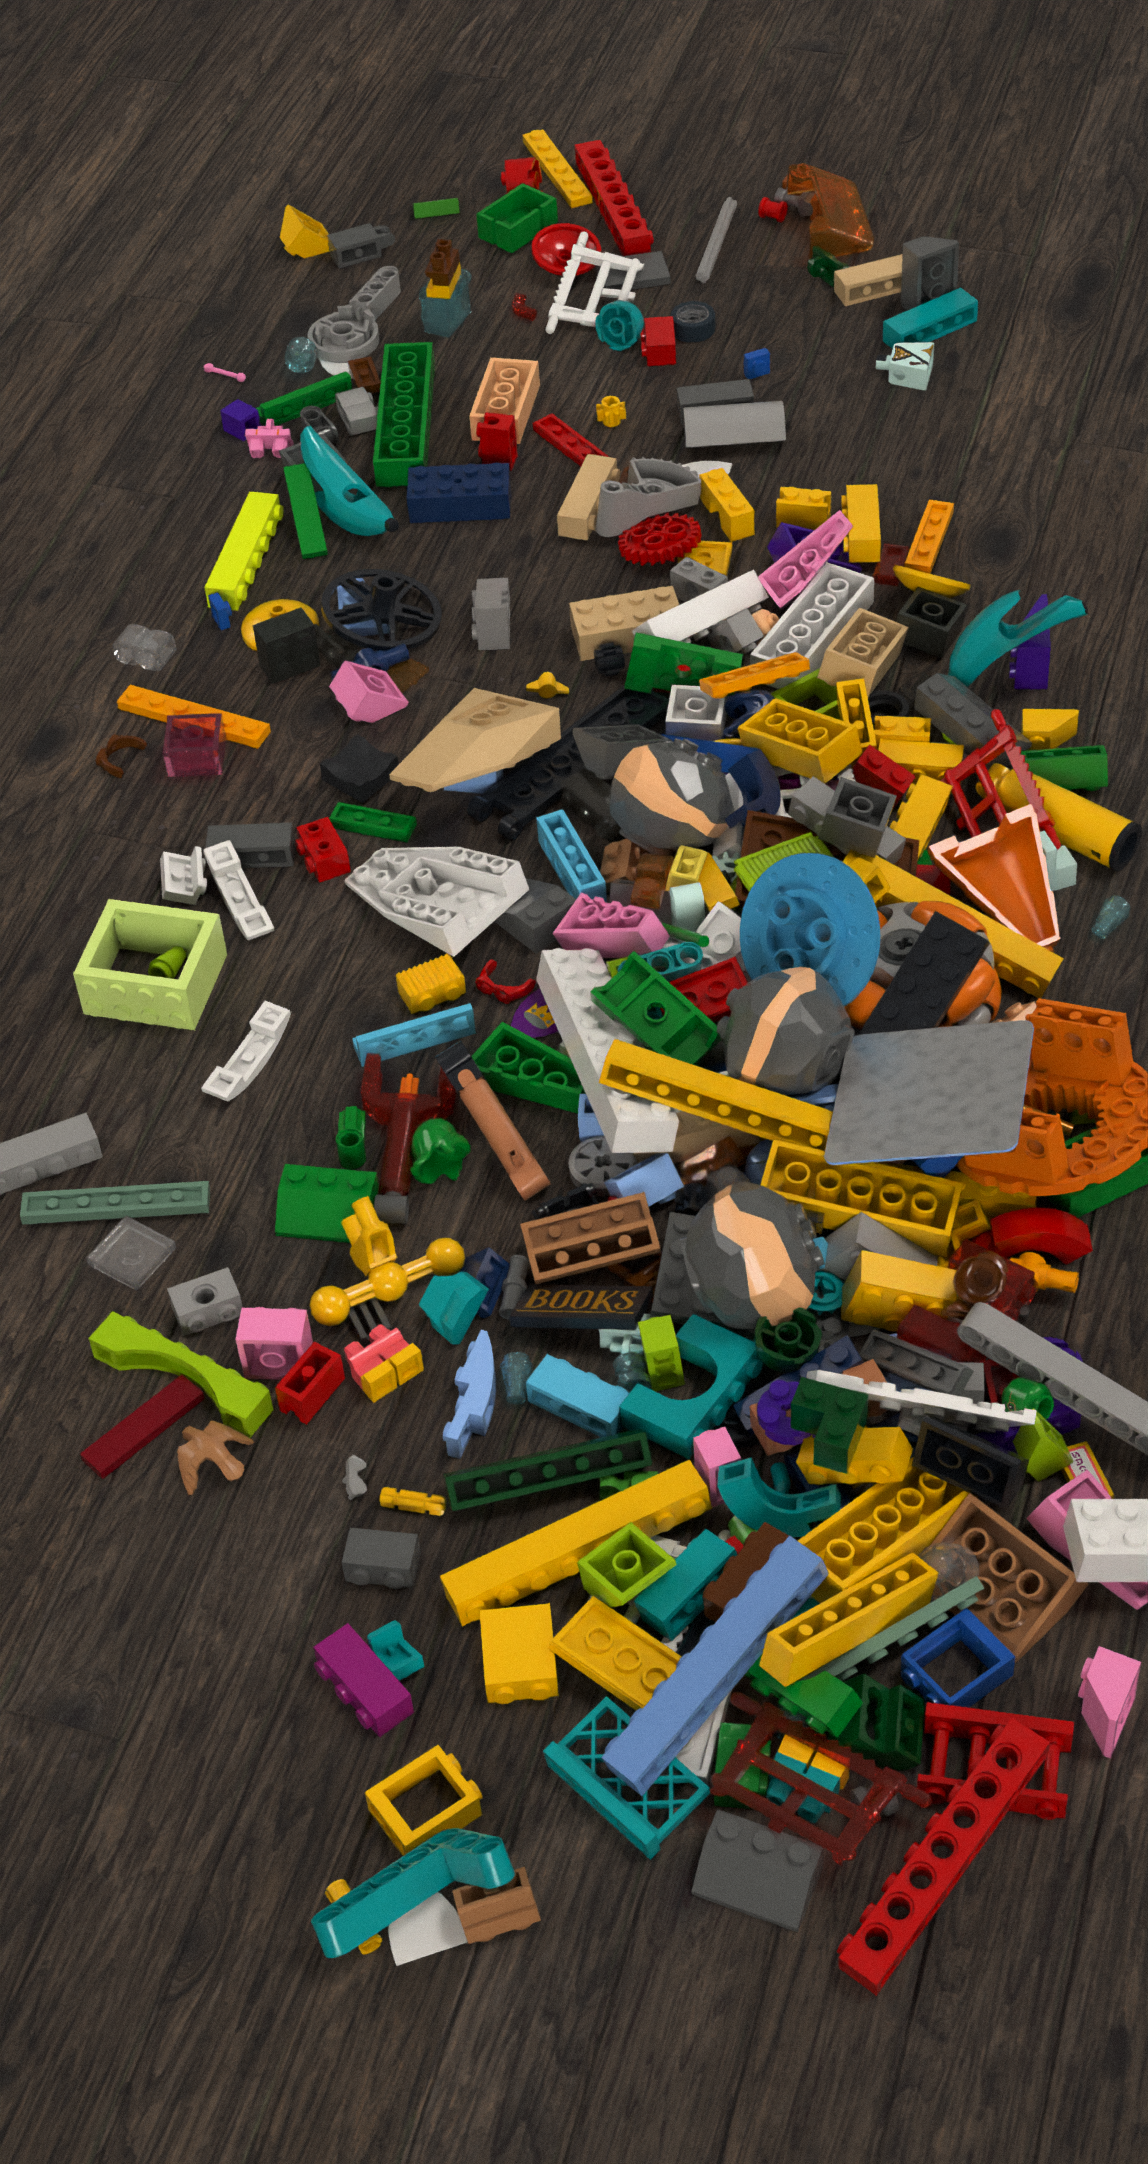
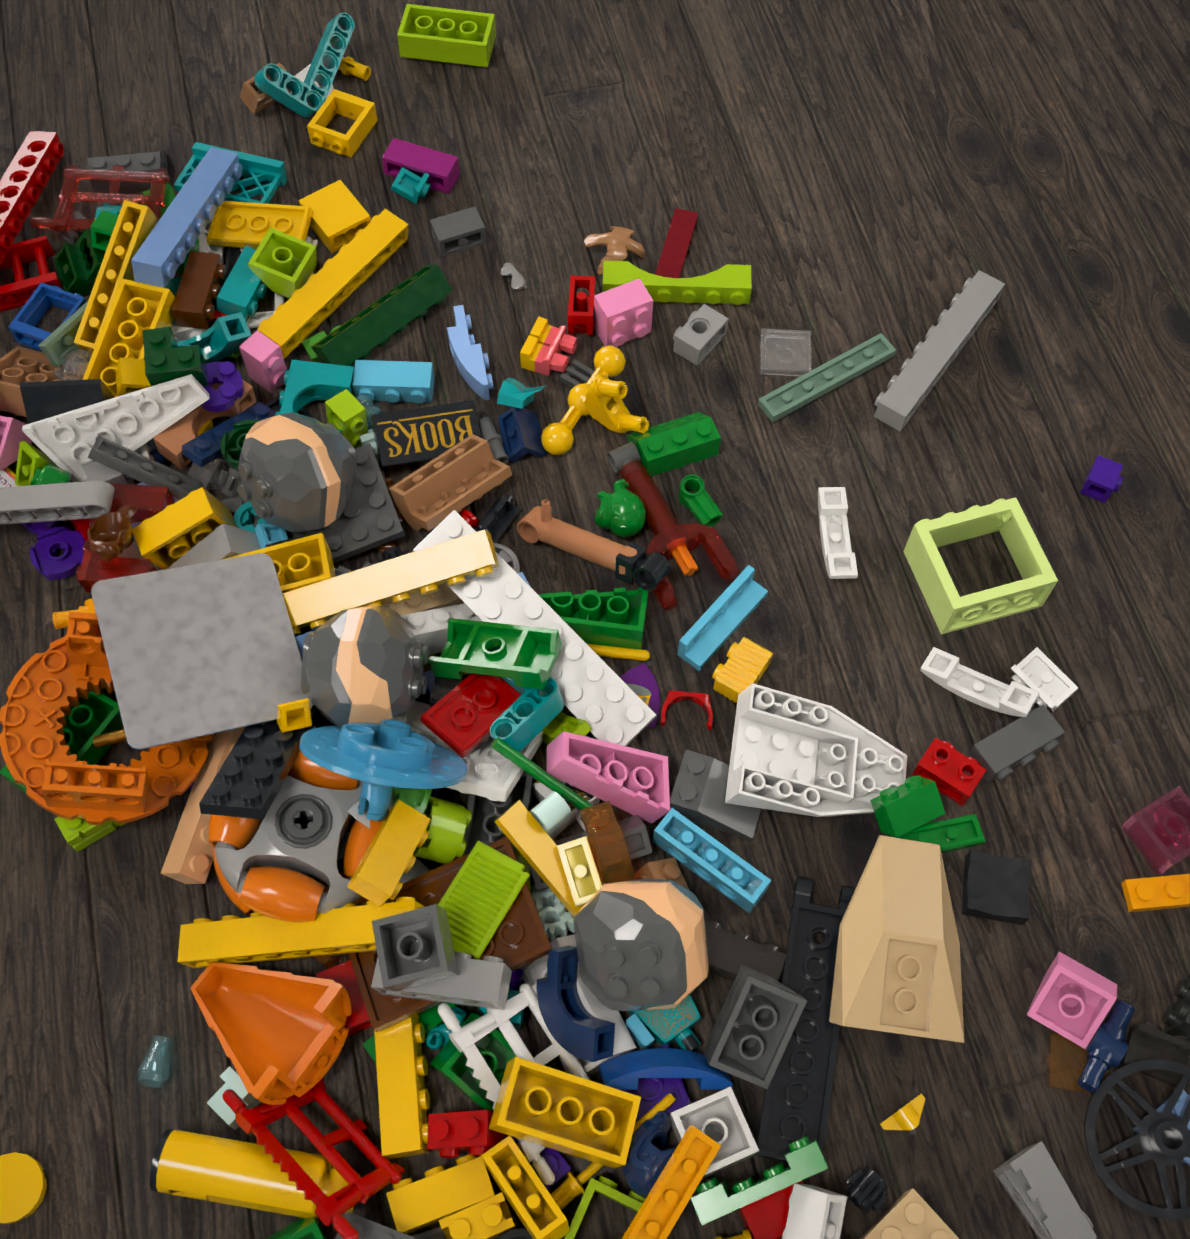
camera: 145 degrees right, 15 degrees up
lime cone [148,946,187,979] -> none
yellow axle [379,1487,446,1516] -> none
clear light blue cone [500,1352,533,1404] -> none
none -> yellow slope [277,698,312,733]
none -> lime brick [397,4,496,67]
none -> green brick [870,775,946,838]

